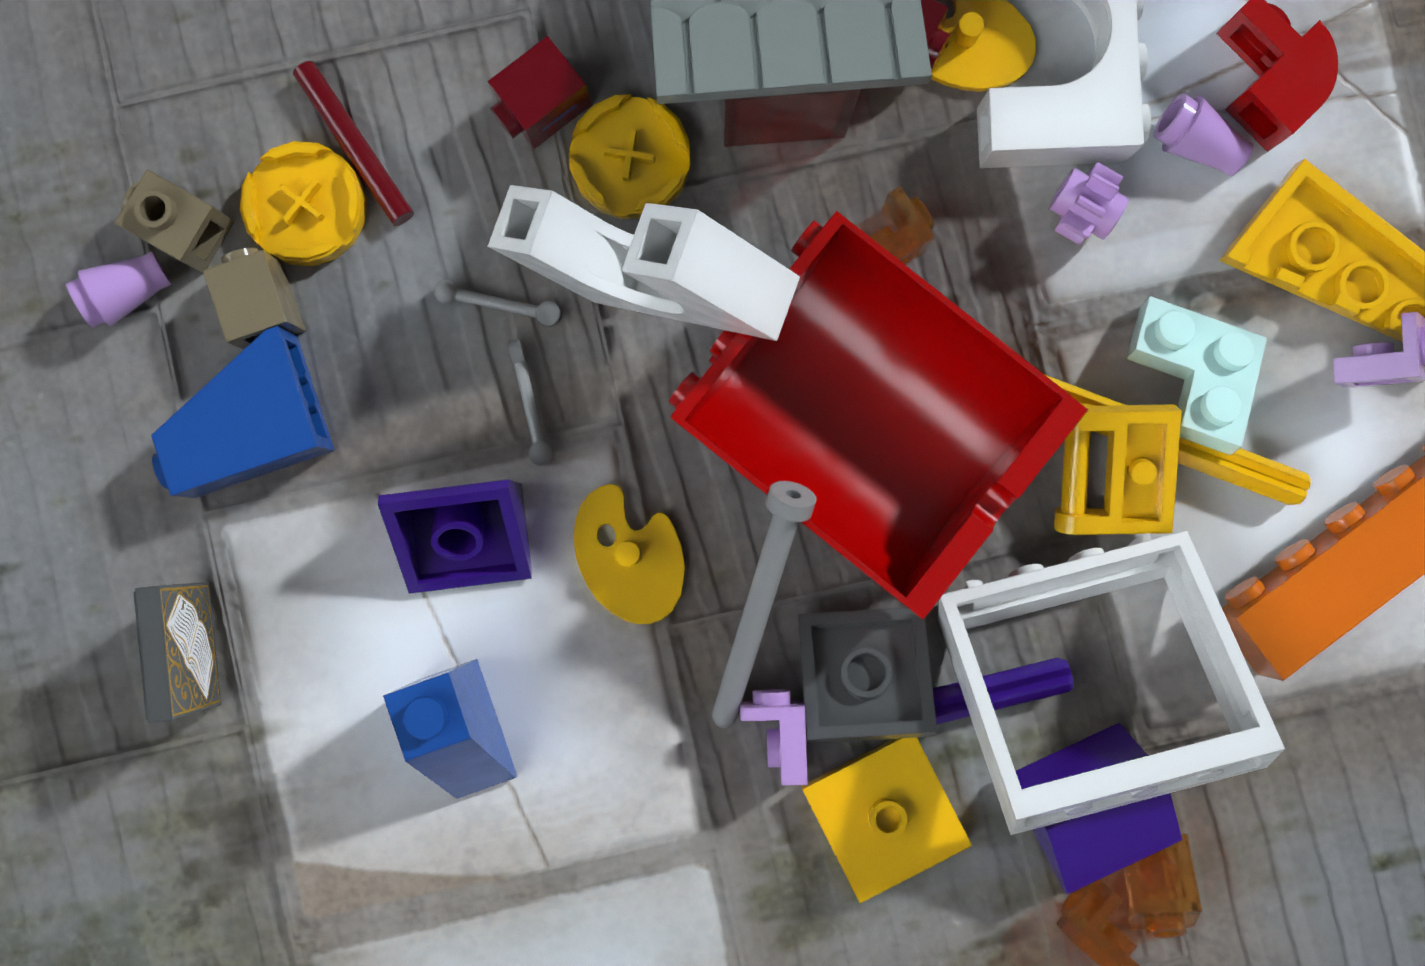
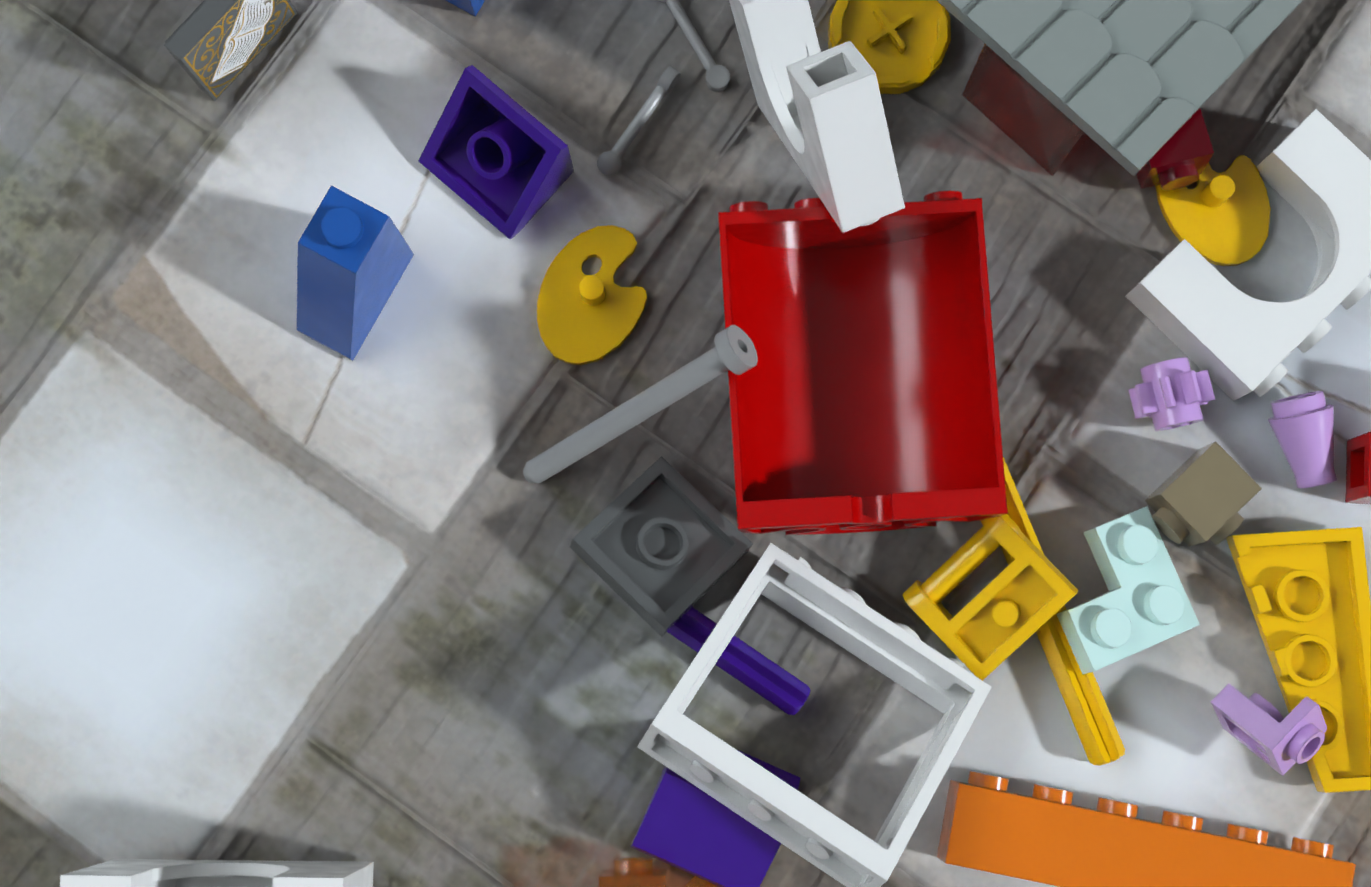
camera: 50 degrees right, 5 degrees down
lavender bracket [740,689,808,785] -> none
yellow plate [801,737,972,903] -> none
clear orange bracket [870,186,934,265] -> none
none -> dark tan brick [1145,441,1262,547]

